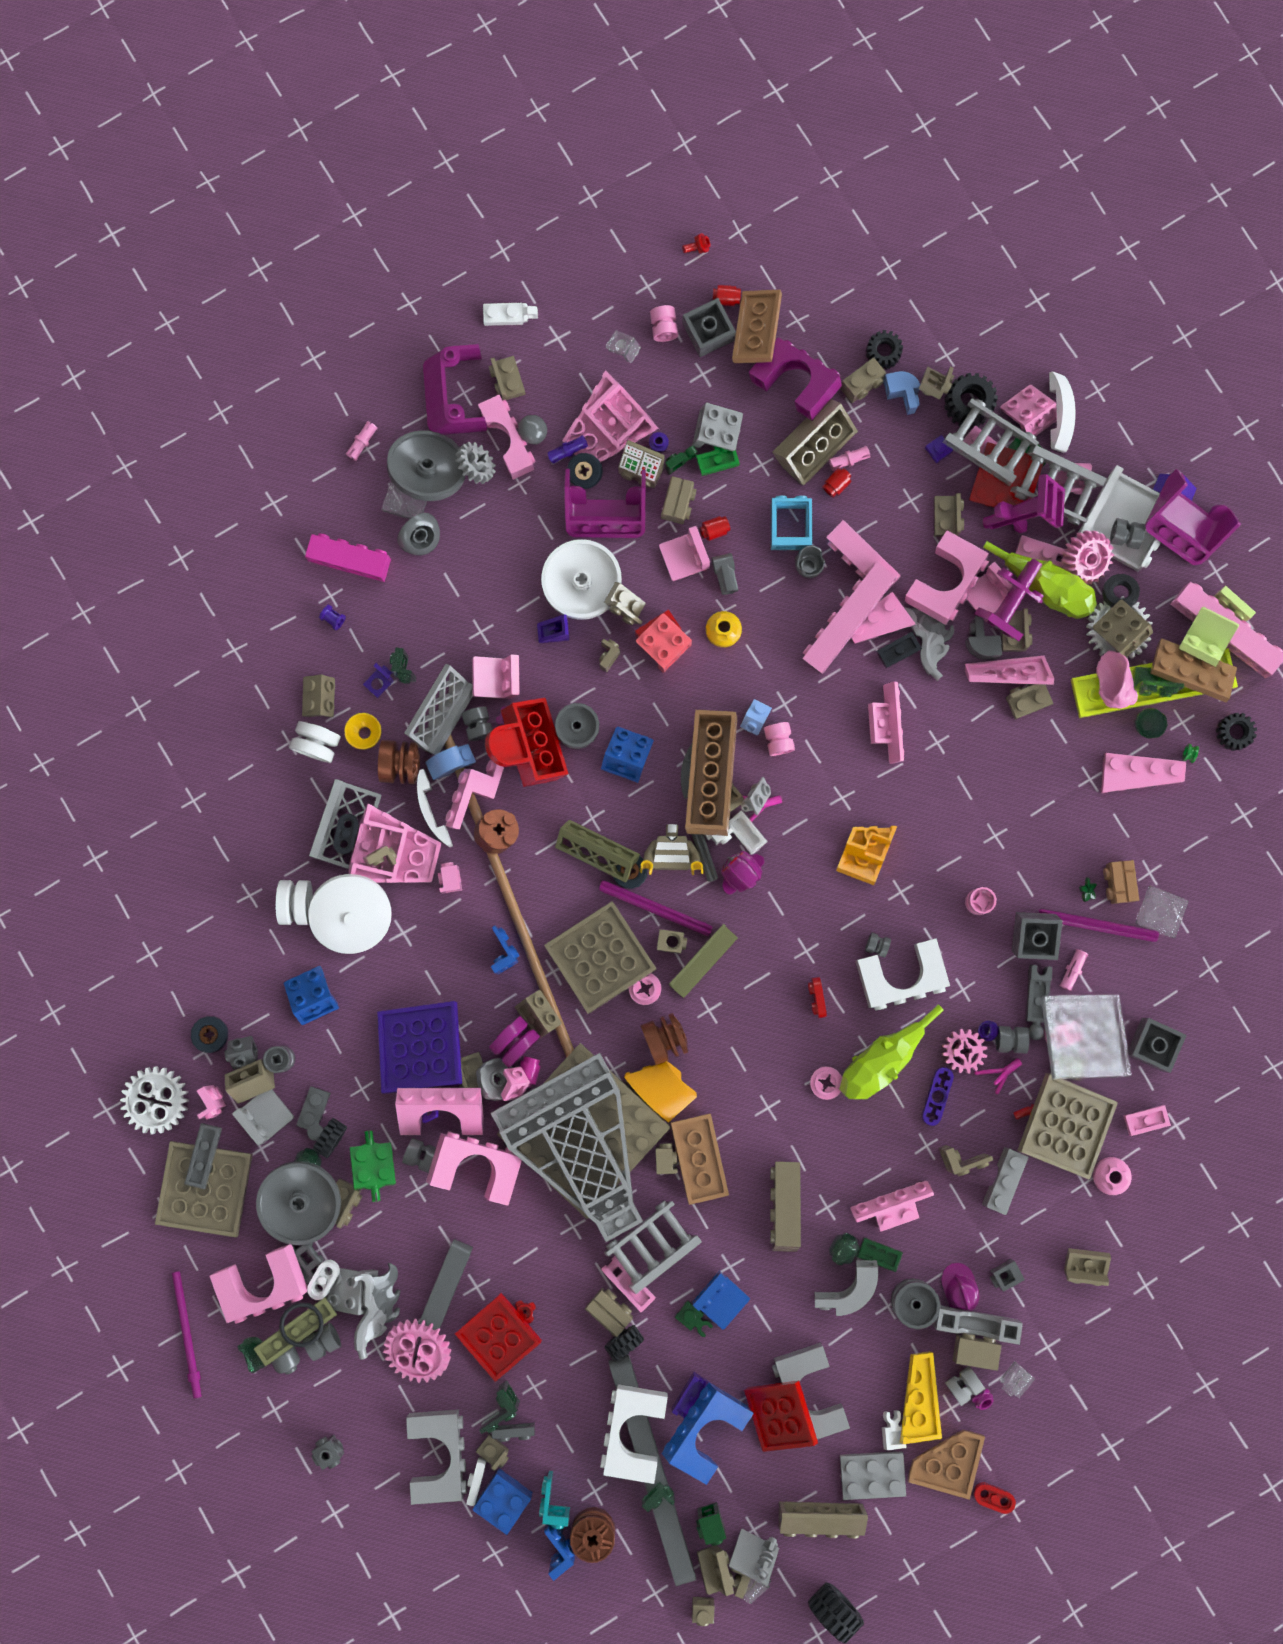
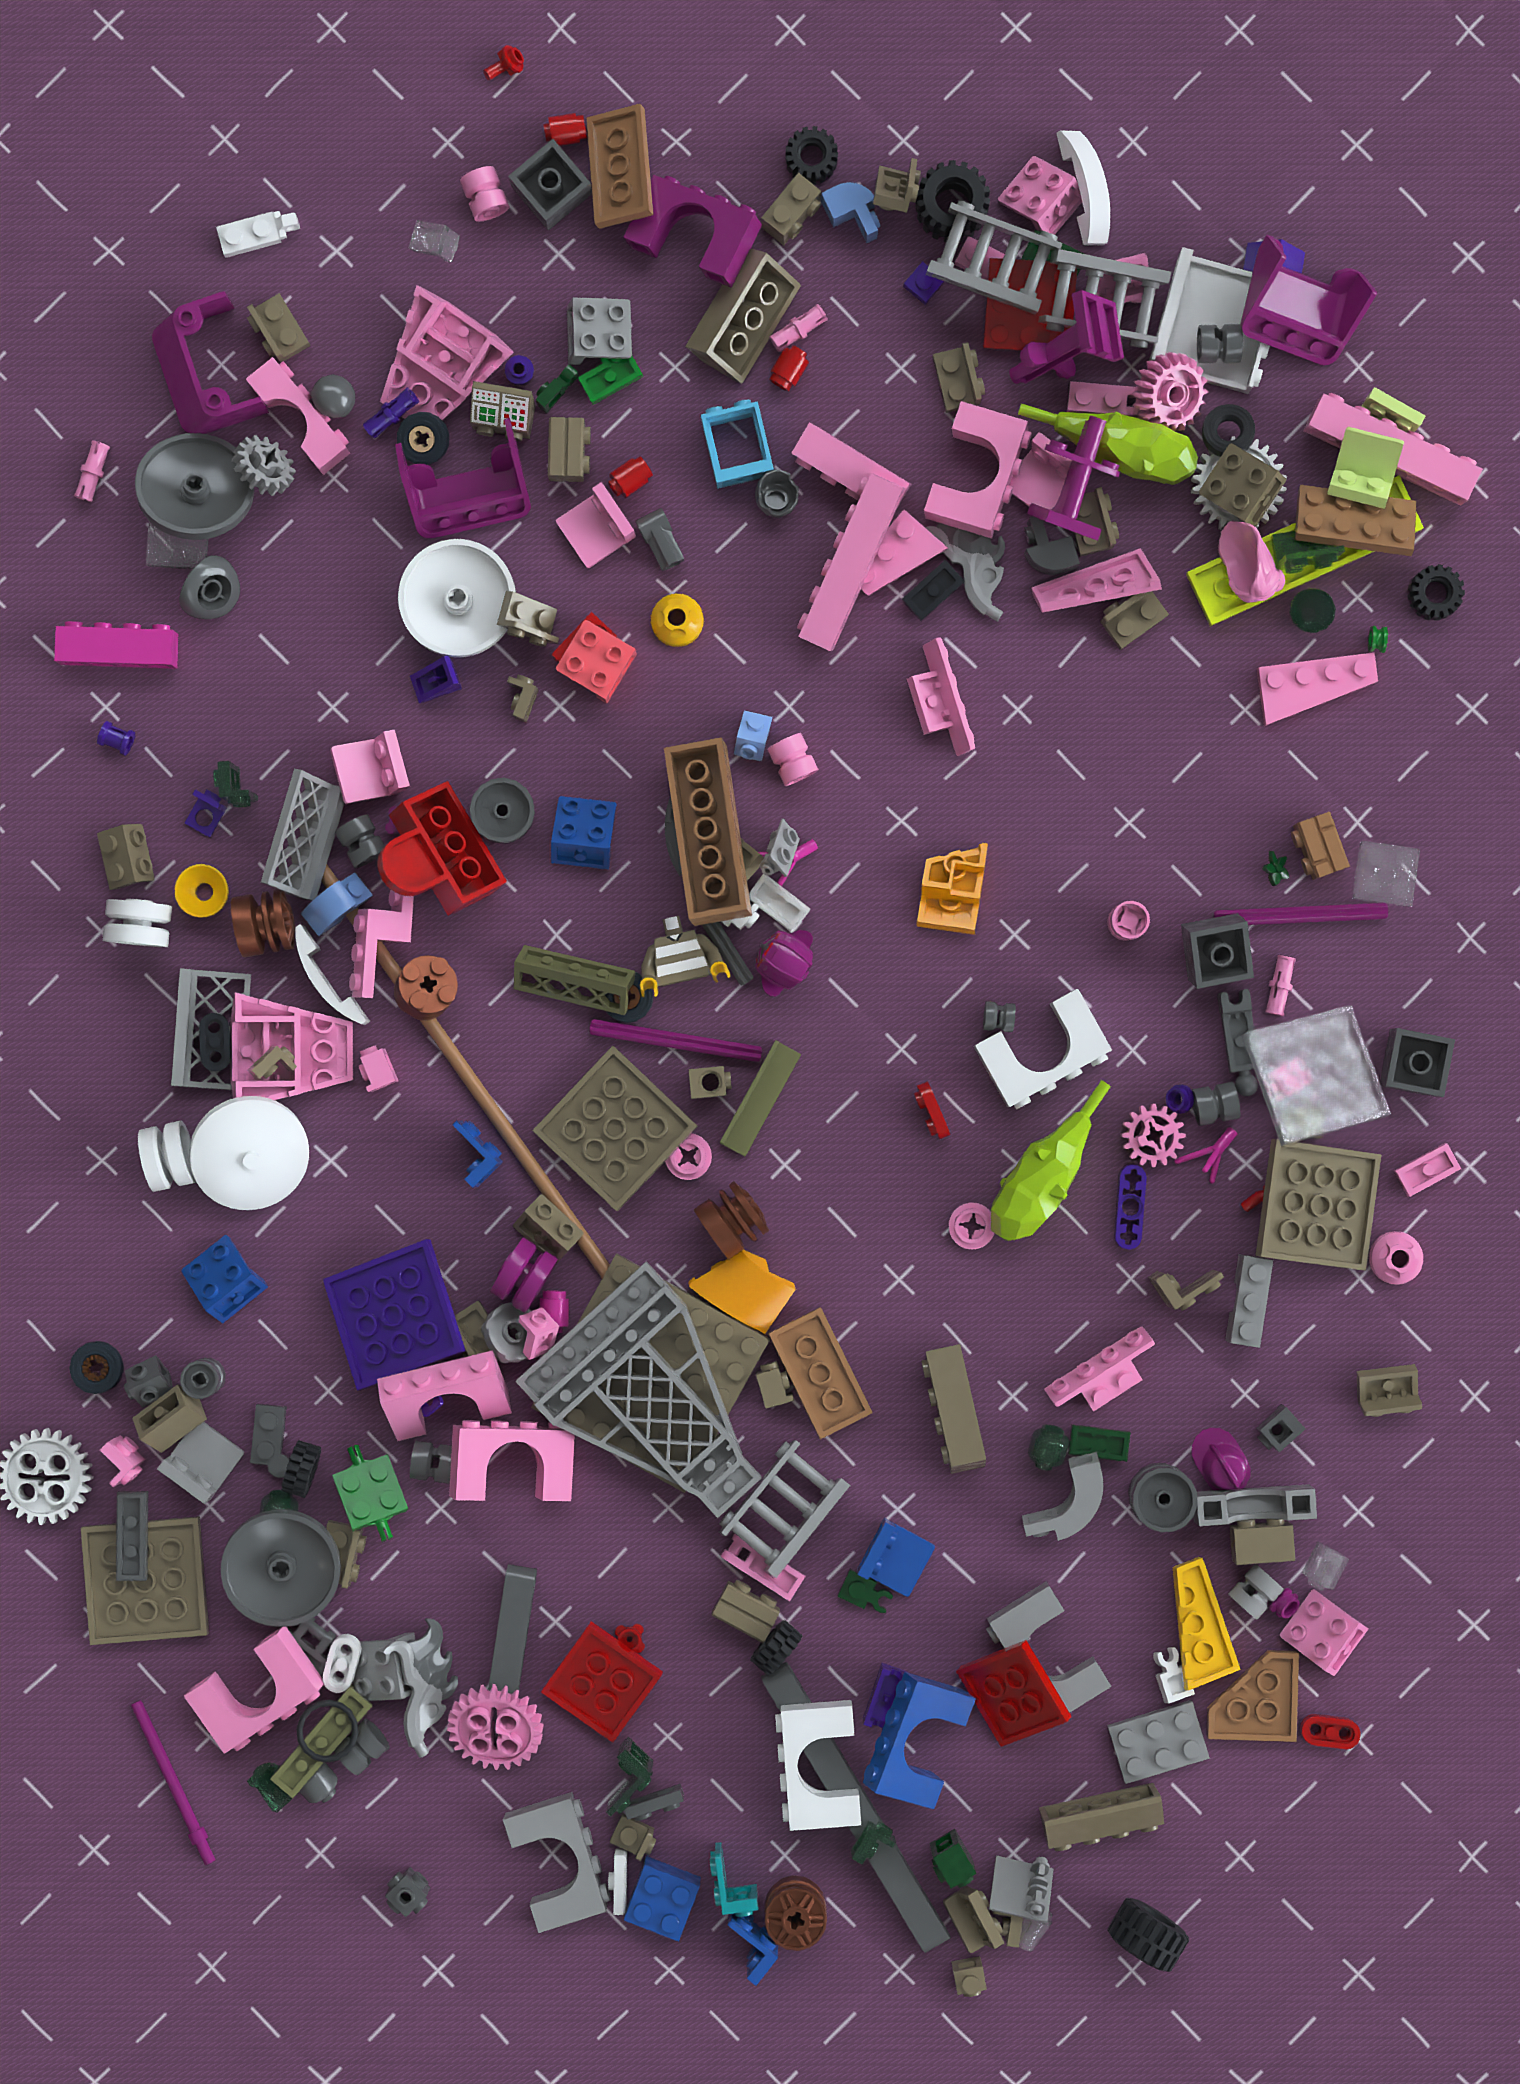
camera: 10 degrees left, 5 degrees up
none -> bright pink bracket [1280,1589,1369,1676]

